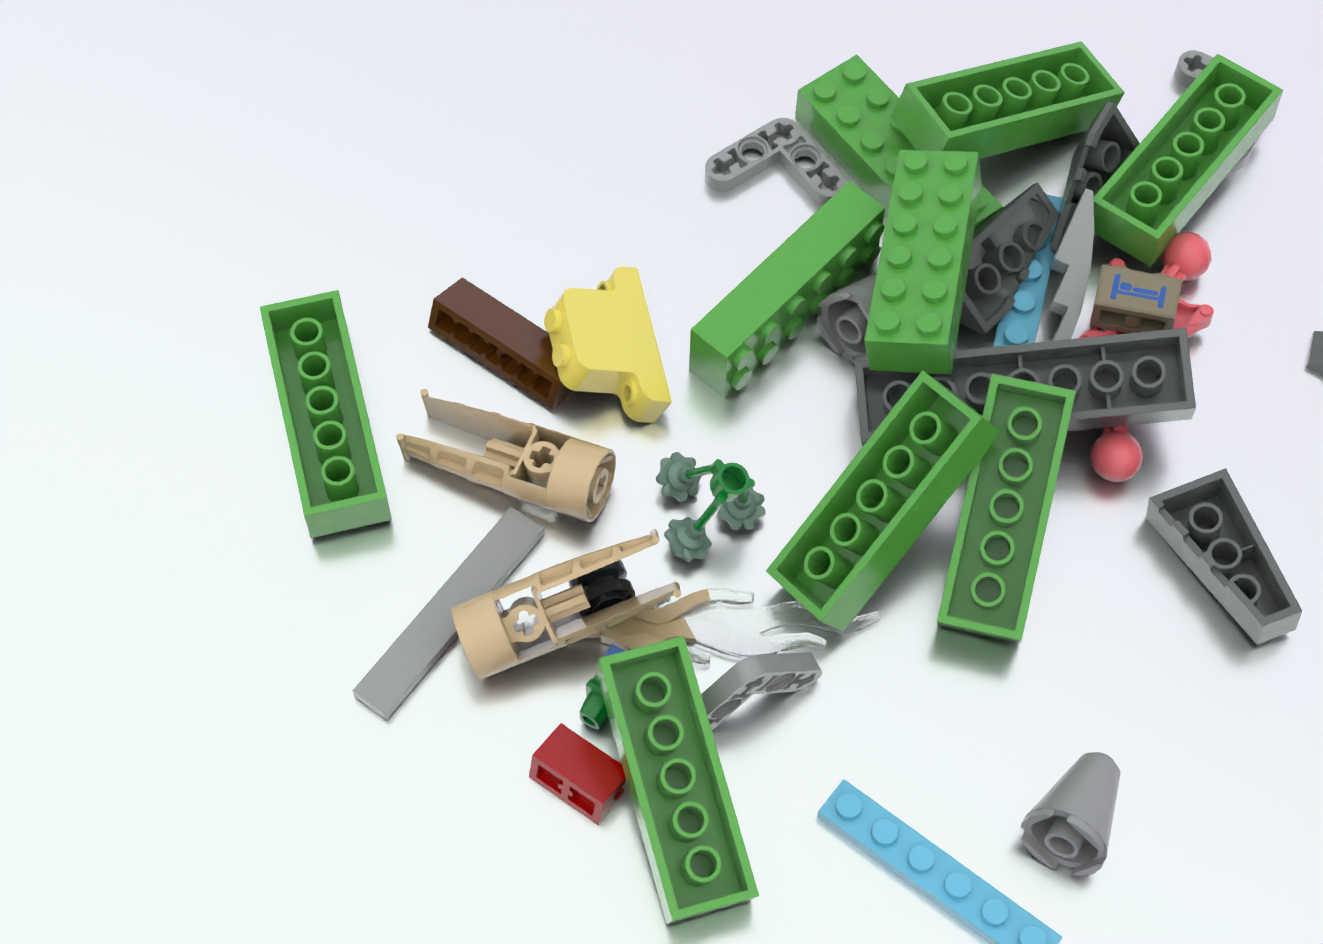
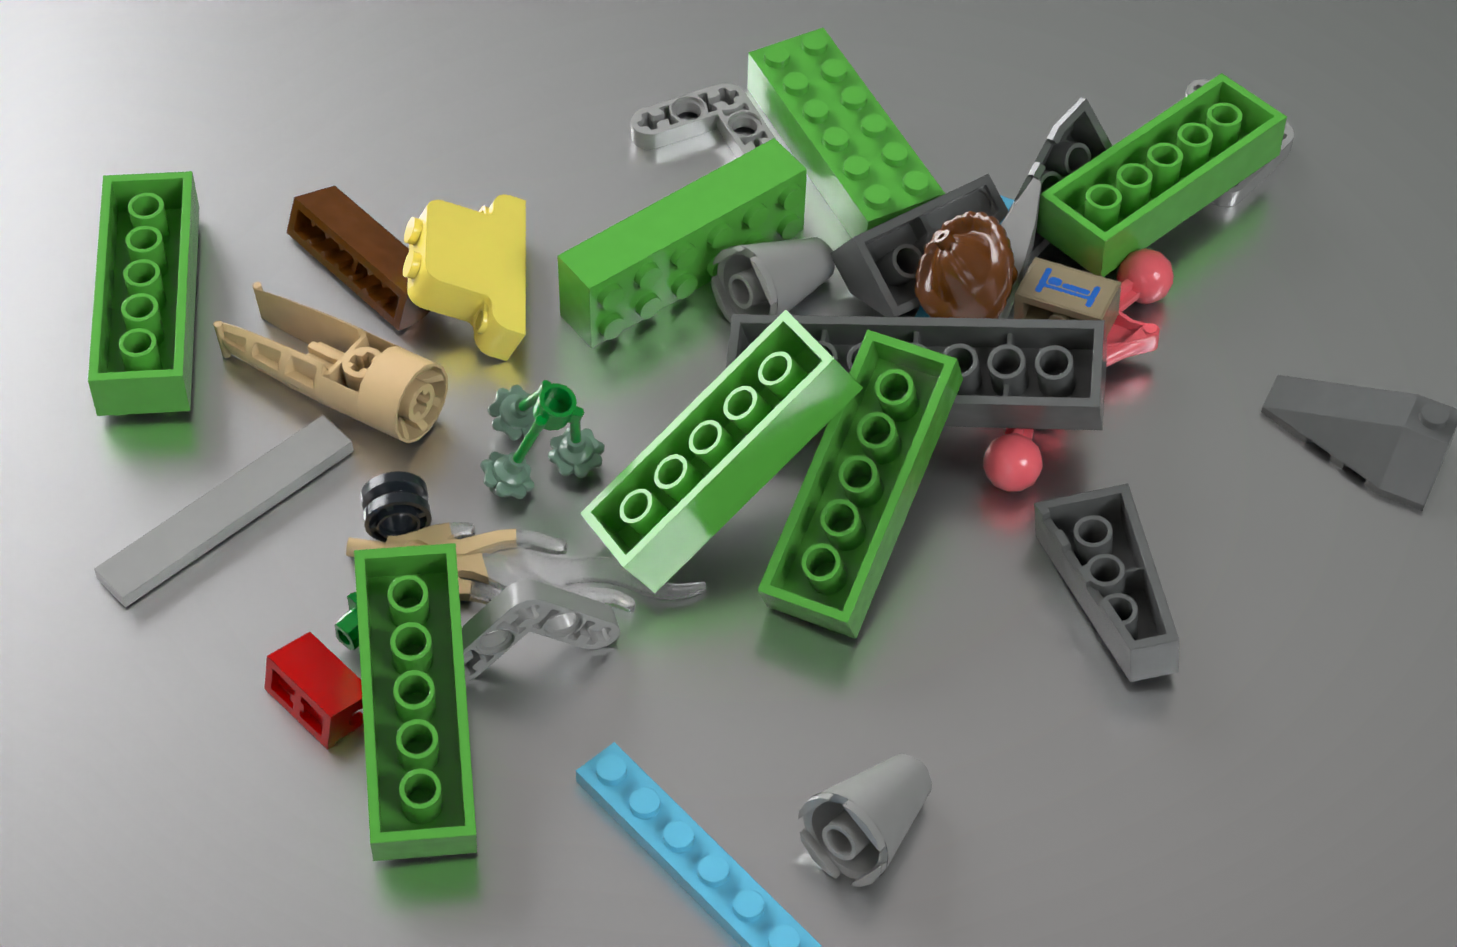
camera: 10 degrees right, 10 degrees down
tan piece [451,529,682,680] -> none
bright green brick [864,150,982,375] -> none
bright green brick [891,41,1125,159] -> none
none -> reddish brown piece [915,211,1018,319]

